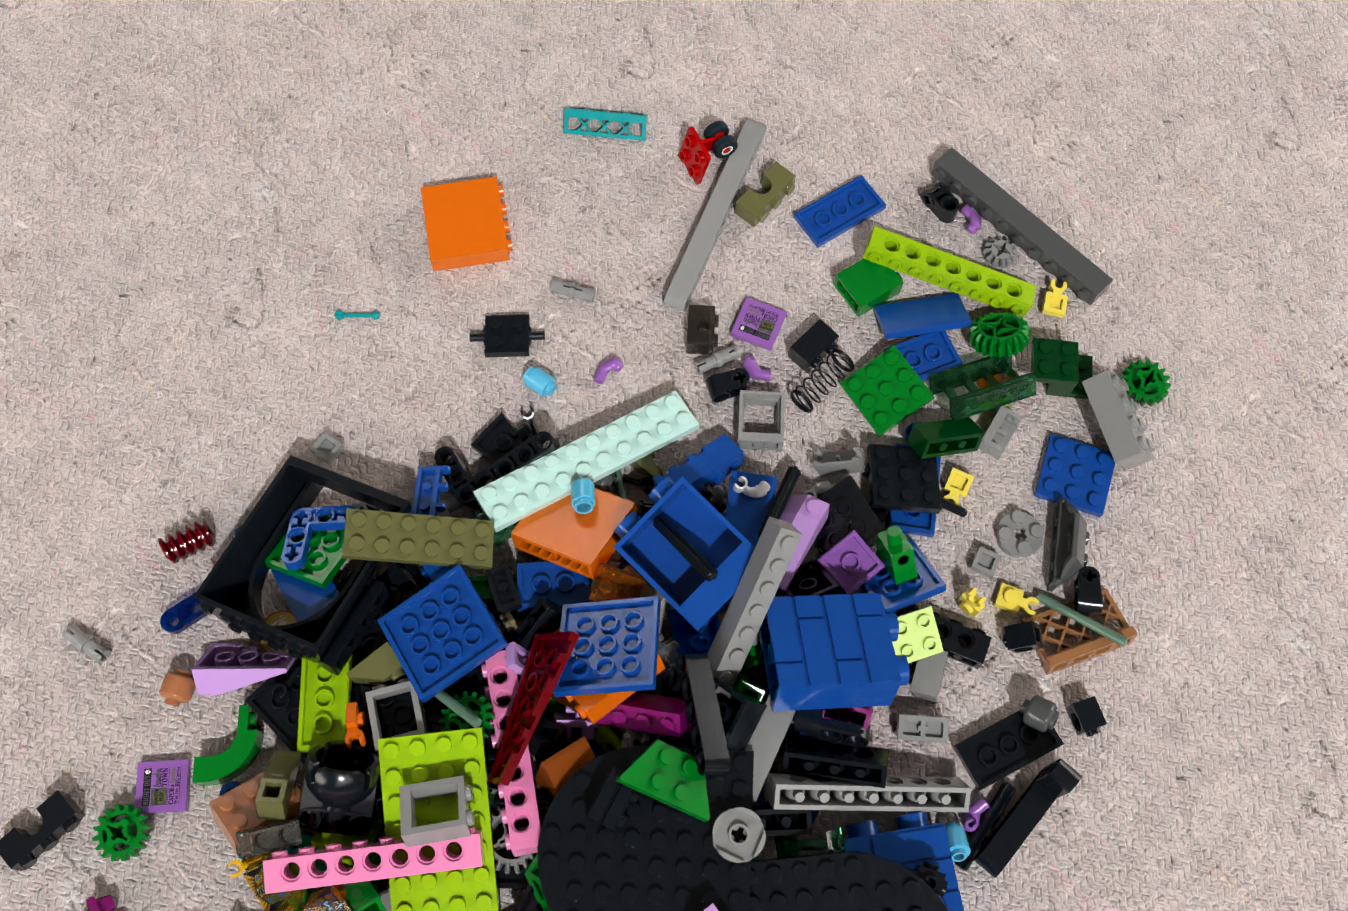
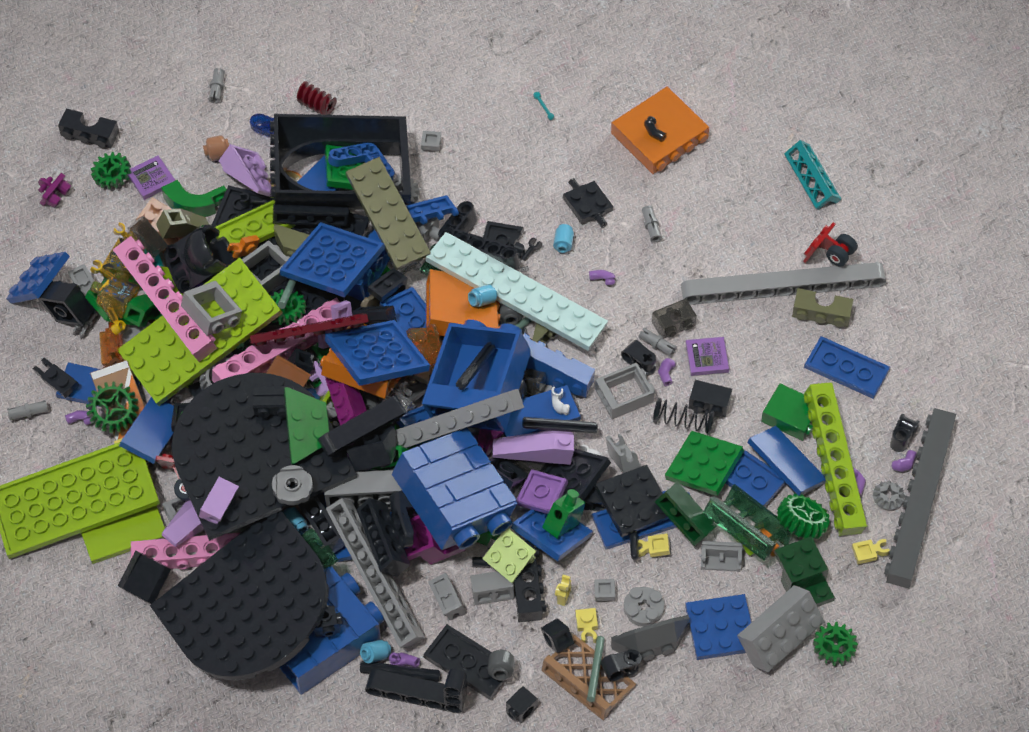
camera: 65 degrees right, 10 degrees down
none -> black arm [644,116,667,141]

